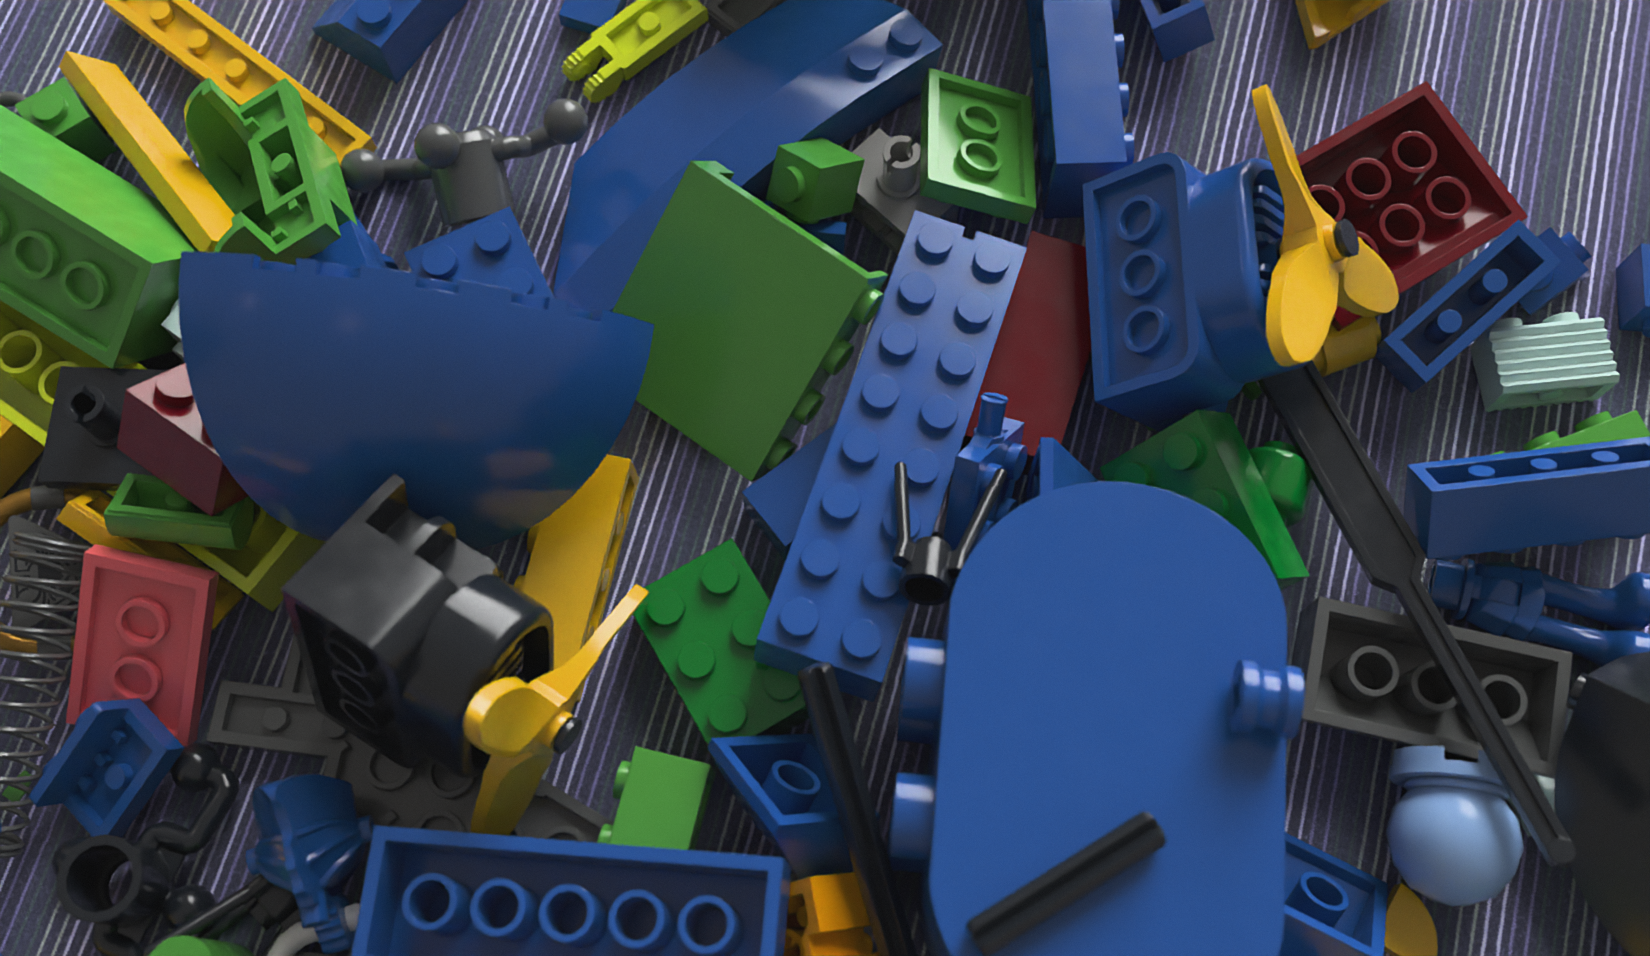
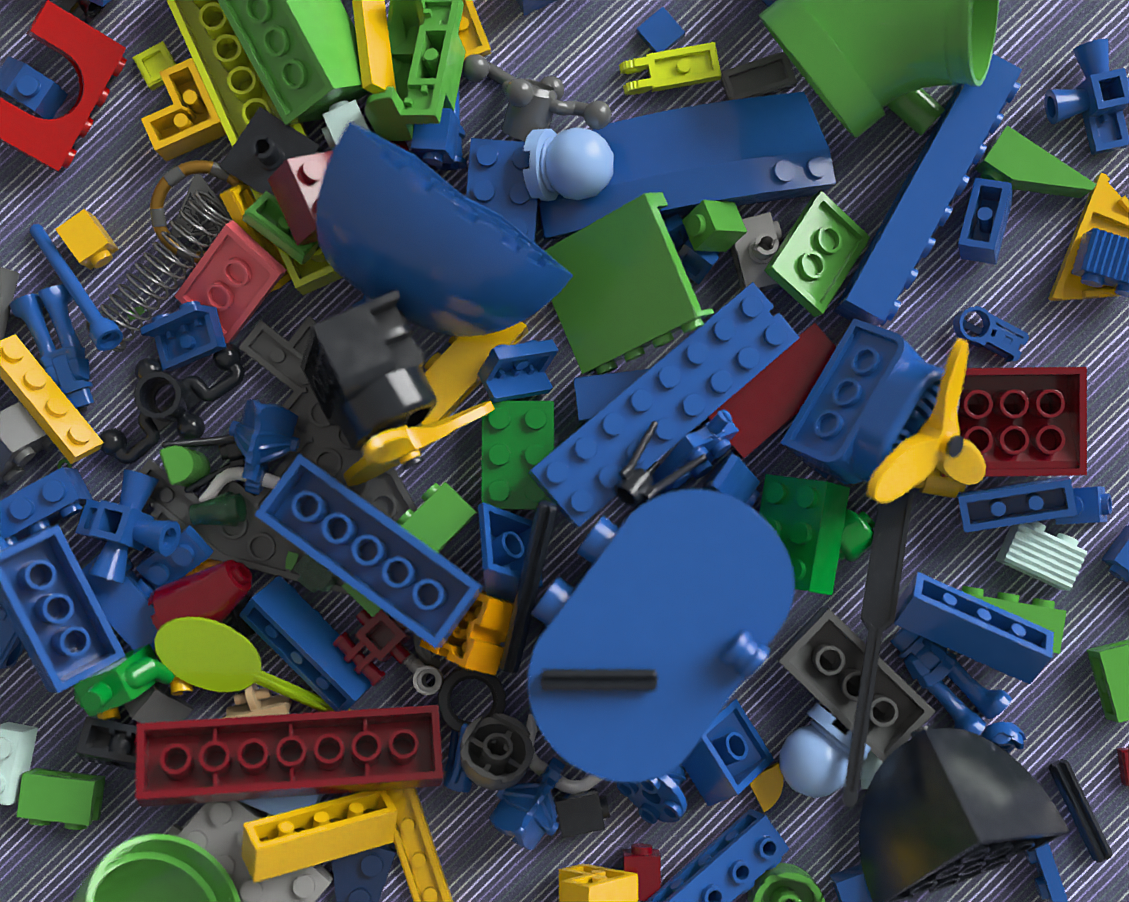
camera: 30 degrees right, 15 degrees up
none -> blue bracket [477,339,559,402]
none -> light blue tile [523,127,614,201]
none -> blue piece [953,306,1029,362]

